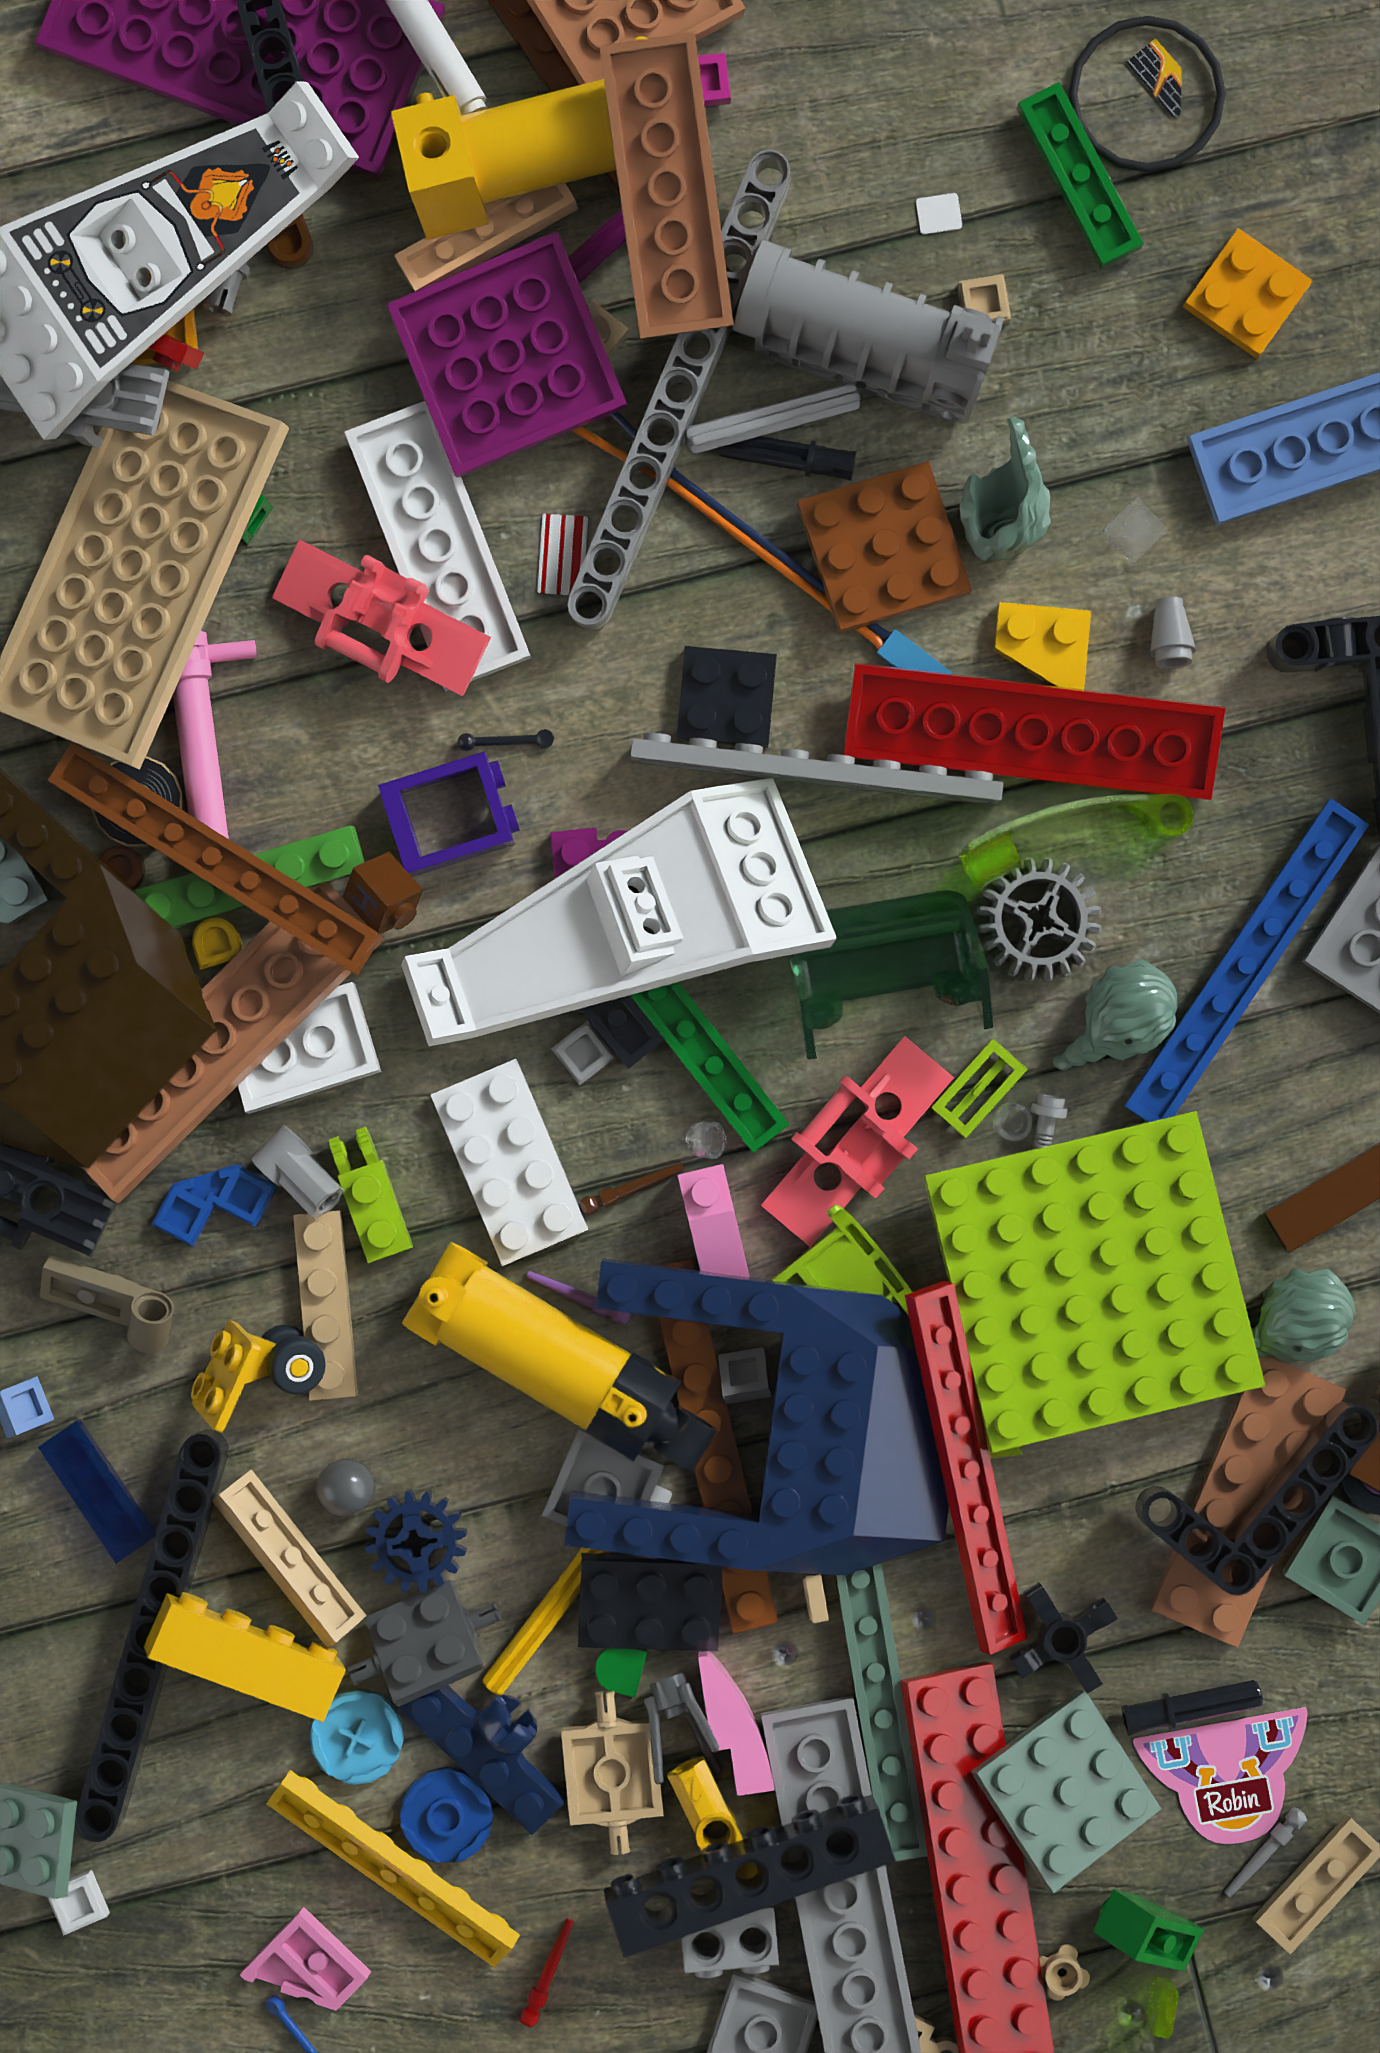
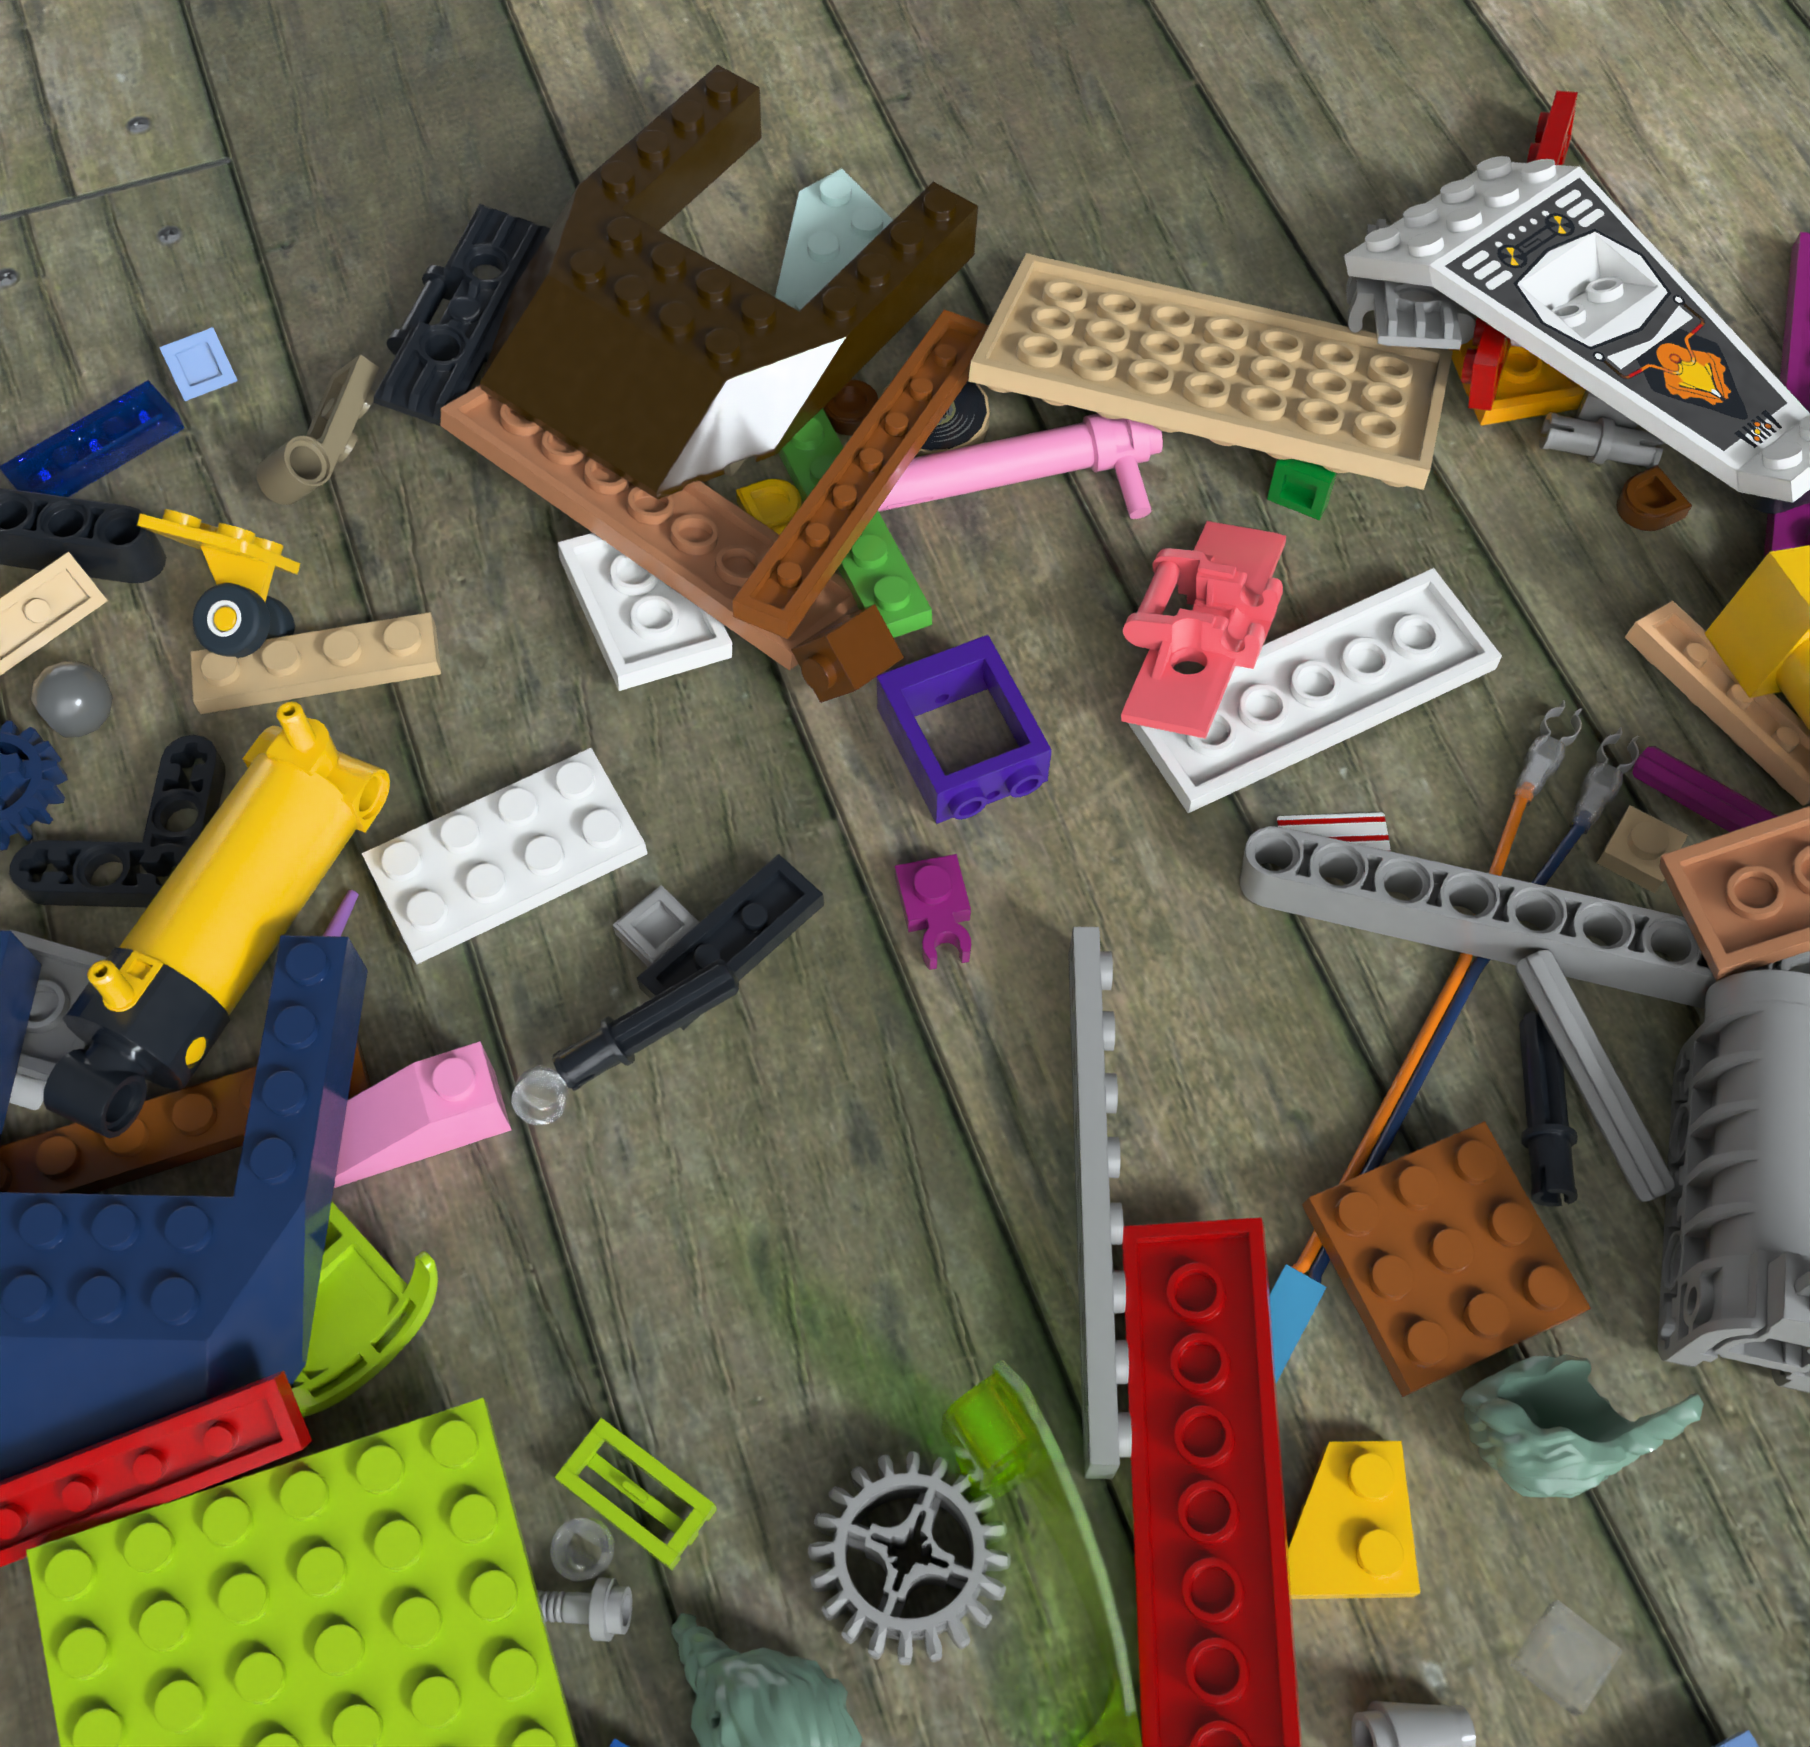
camera: 85 degrees right, 25 degrees down
blue tile [151,1164,279,1246] -> none
light grey piece [251,1125,344,1219] -> none
lime hinge [328,1126,413,1263] -> none
magenta plate [387,231,628,478] -> none
white wing [401,778,837,1046] -> none
black hinge [457,729,554,751] -> none
reddish brown piece [579,1163,684,1215] -> none
green plate [630,982,790,1153] -> none
black plate [677,646,777,748] -> none
light grey plate [718,1347,772,1404] -> none
coral piece [761,1036,954,1247] -> none
clear green windscreen [787,890,993,1060] -> none
none -> black beam [9,735,226,908]
none -> black axle [552,959,739,1091]

